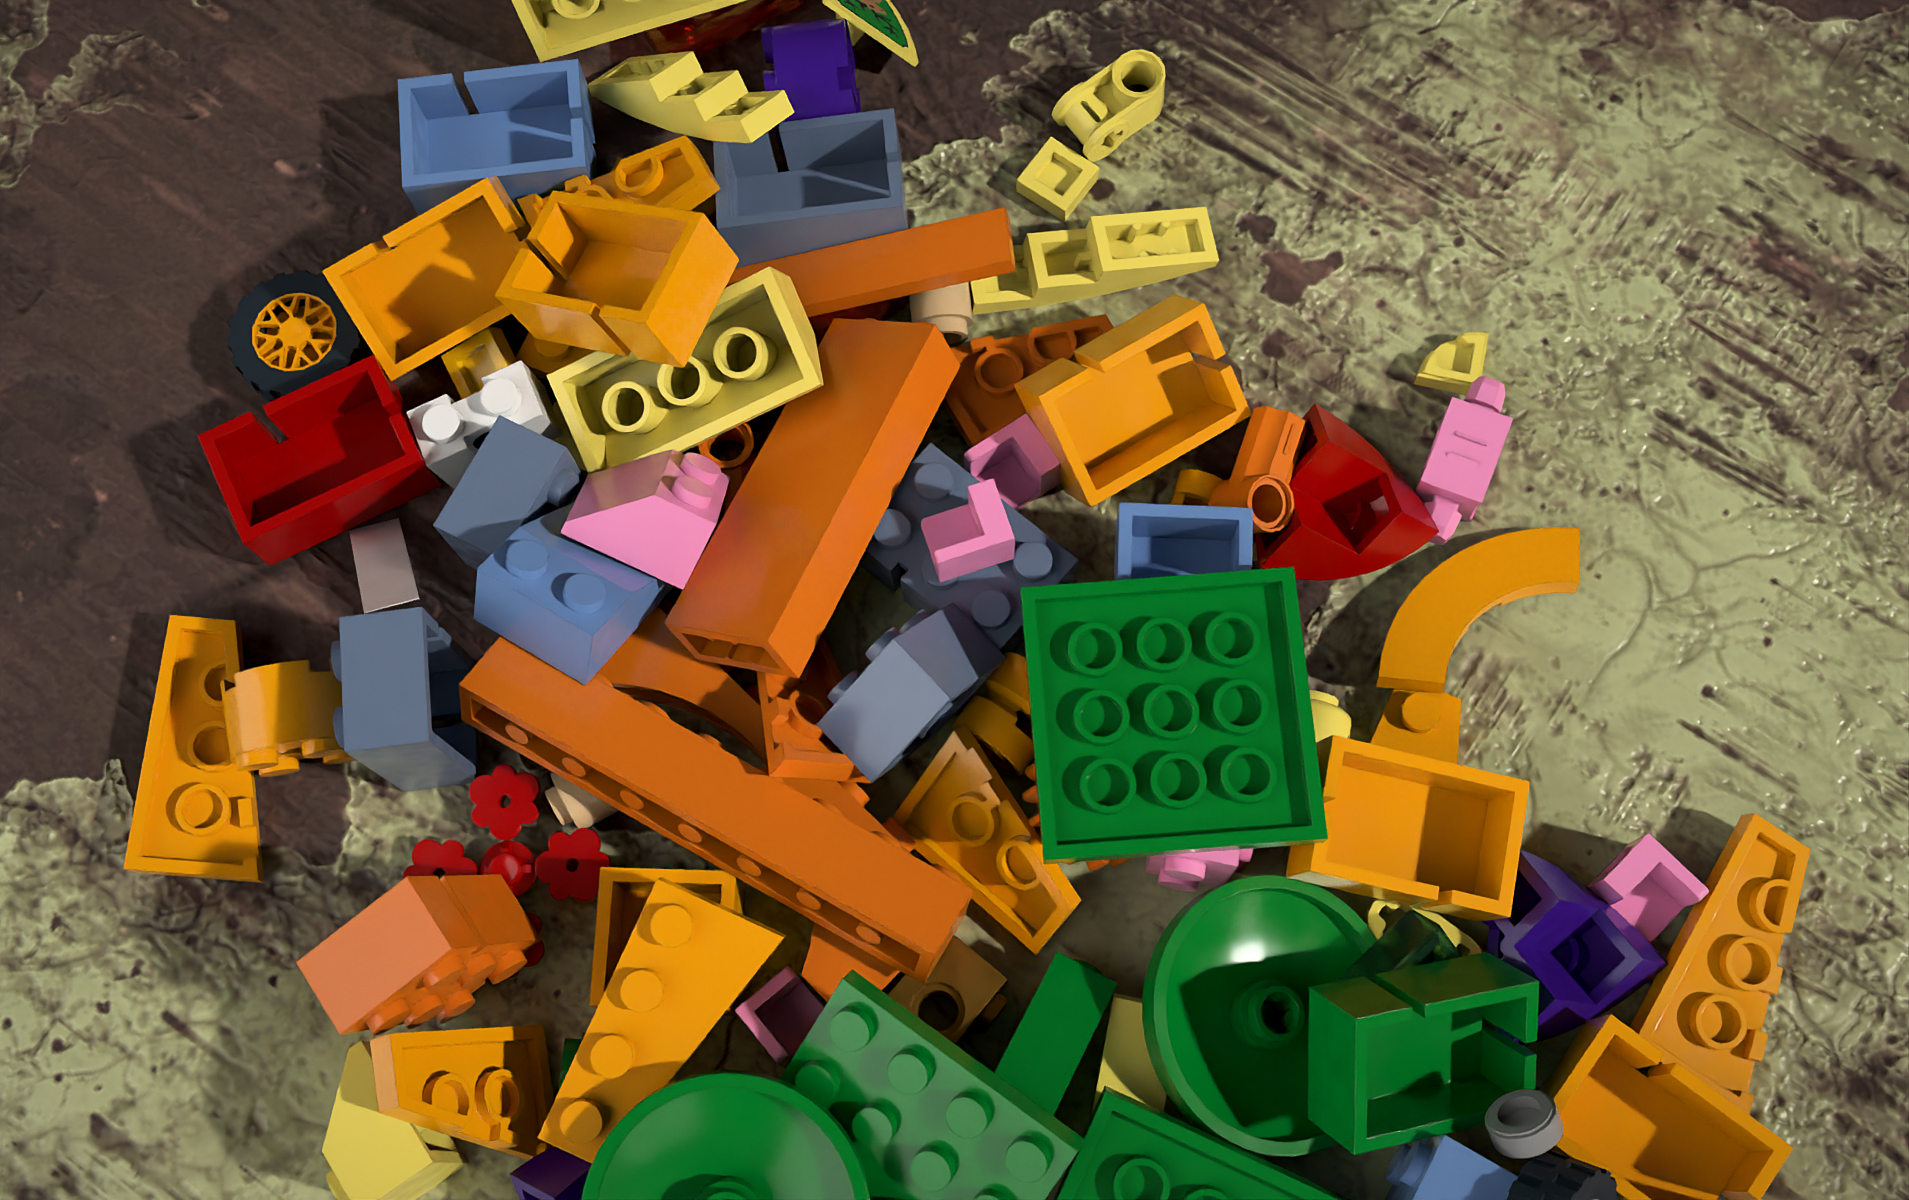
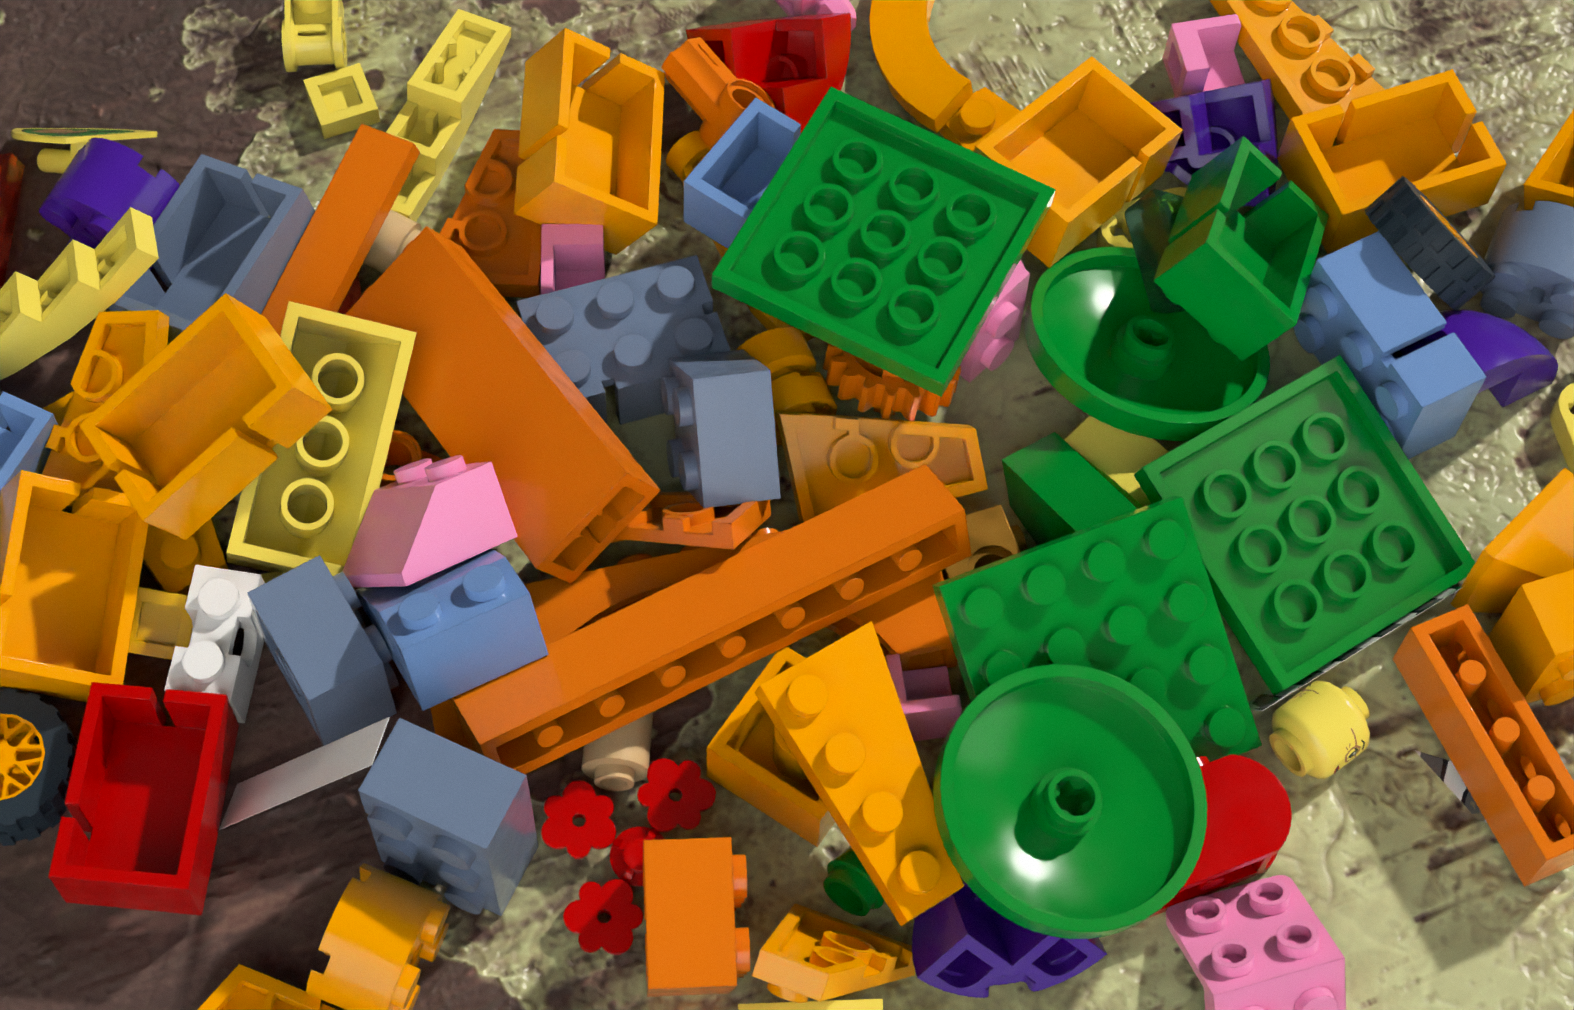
camera: 65 degrees left, 10 degrees down
bright pink panel [921,478,1015,583] -> none
light grey tile [1484,1089,1564,1159] -> none

